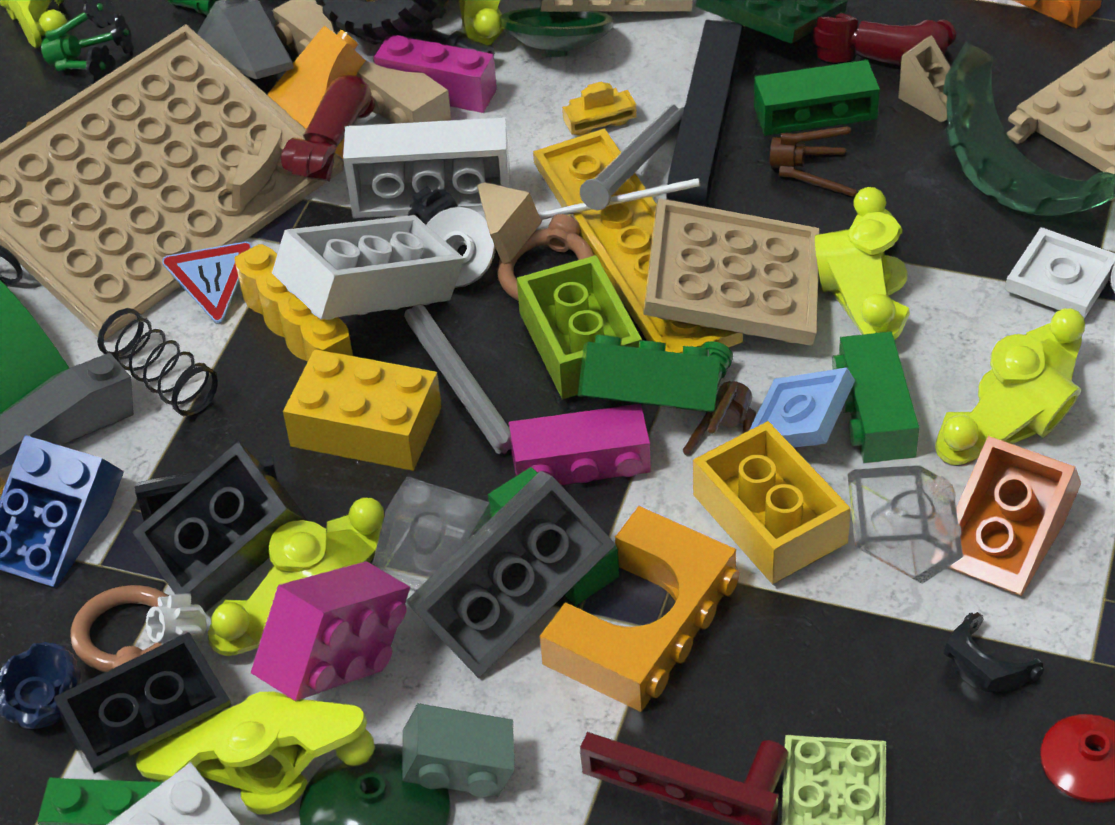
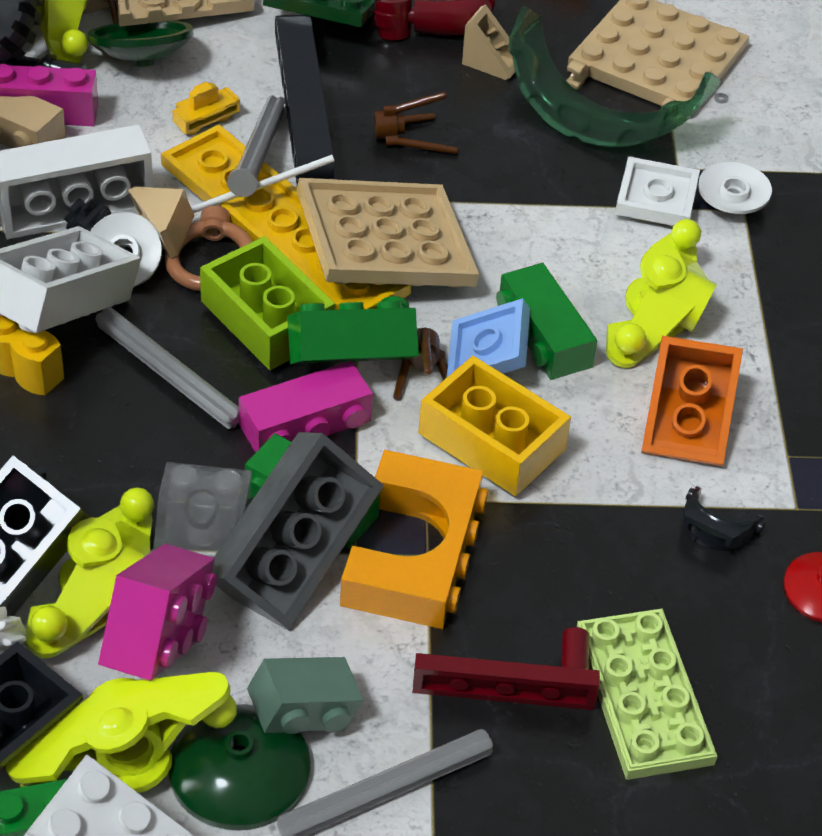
camera: 25 degrees left, 0 degrees up
yellow brick [283,349,442,471] -> none
green brick [754,60,880,136] -> none
neon yellow piece [815,187,910,340] -> none
clear slope [847,465,963,584] -> none

